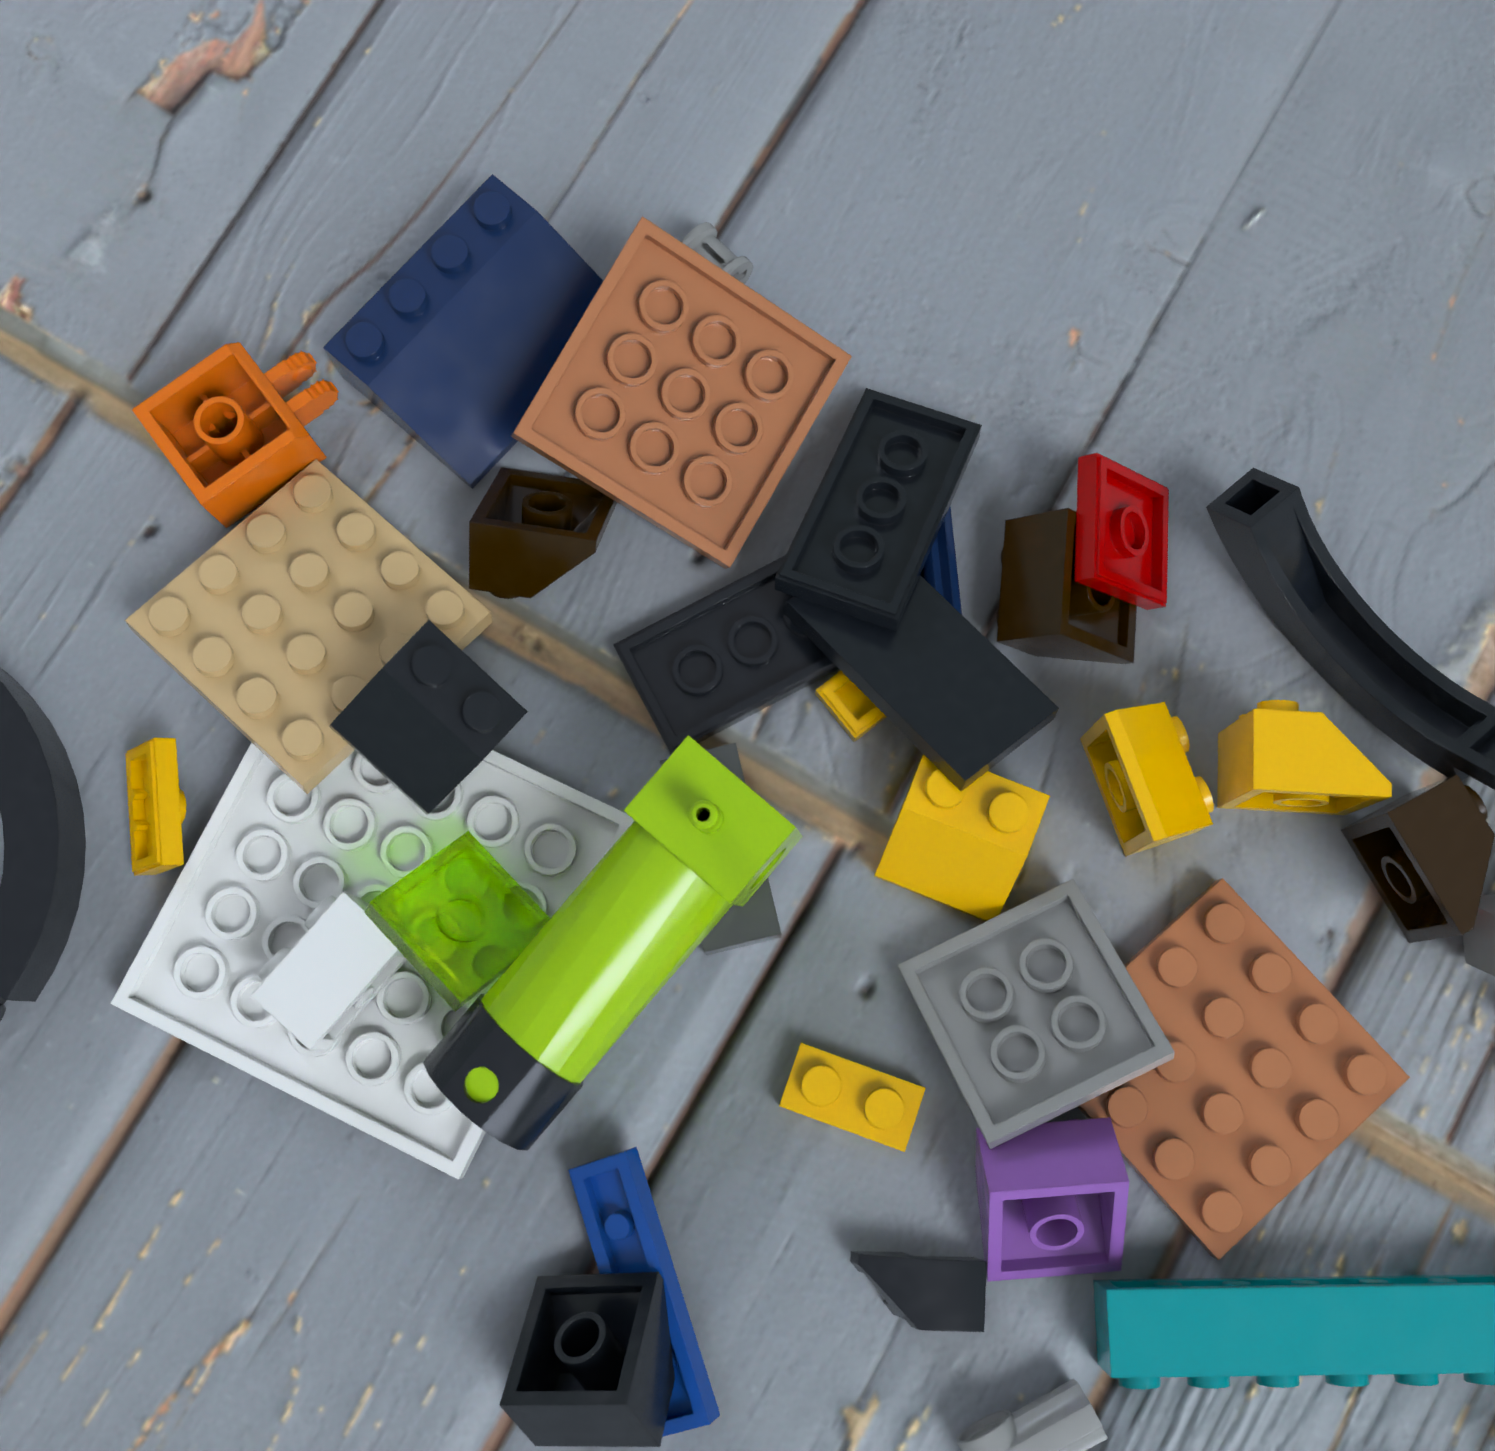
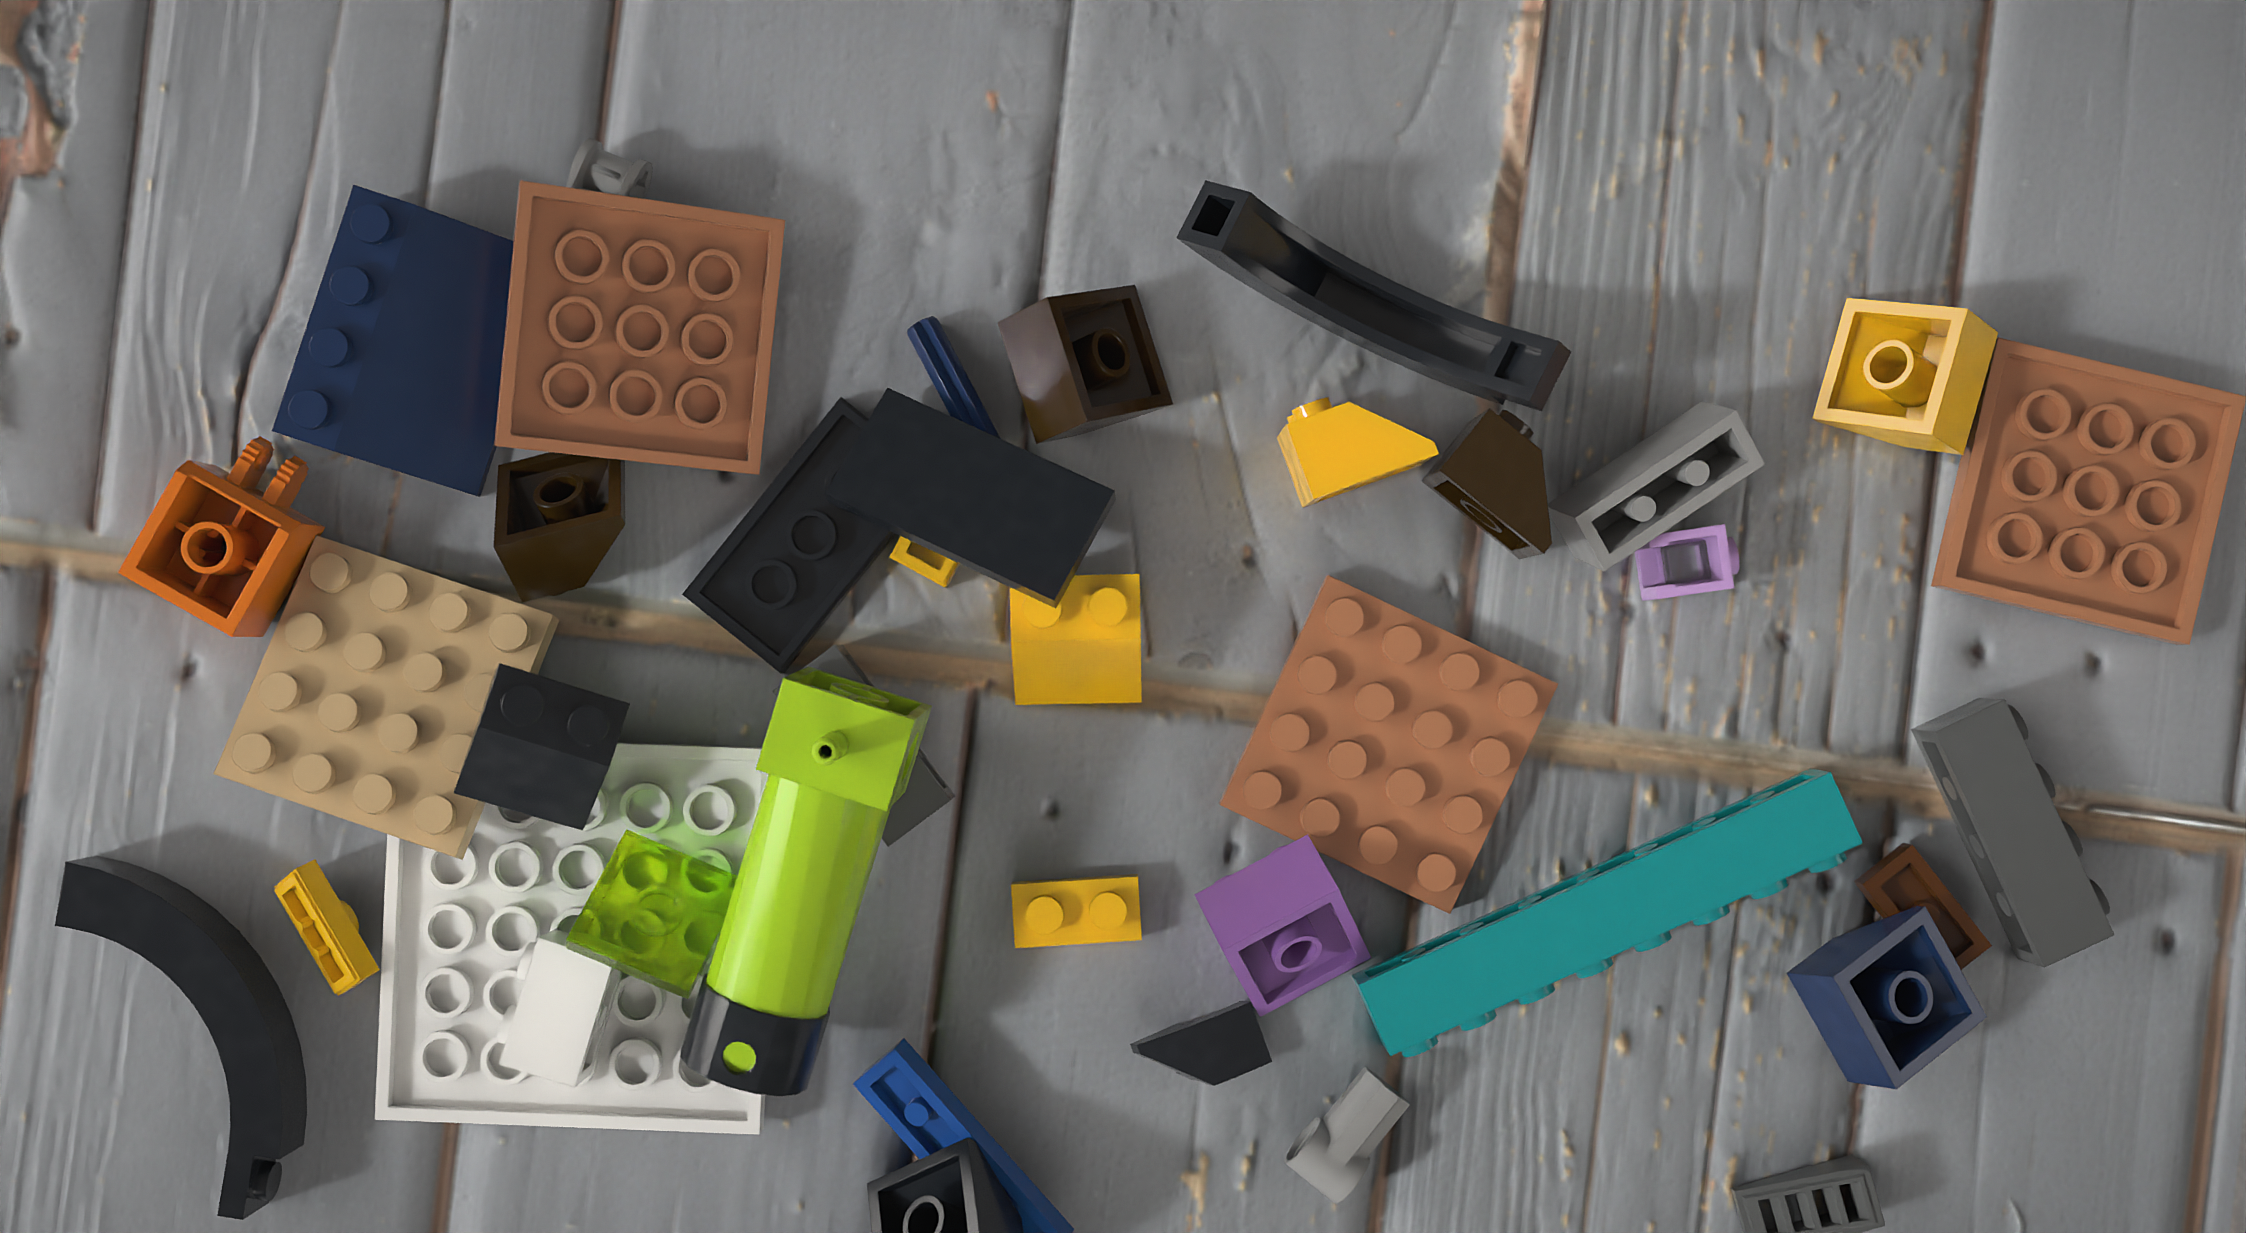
camera: 30 degrees left, 10 degrees up
black tile [775,388,982,632] -> none
light grey plate [897,879,1175,1149] -> none
red tile [1075,453,1169,610] -> none
yellow slope [1080,702,1214,857] -> none

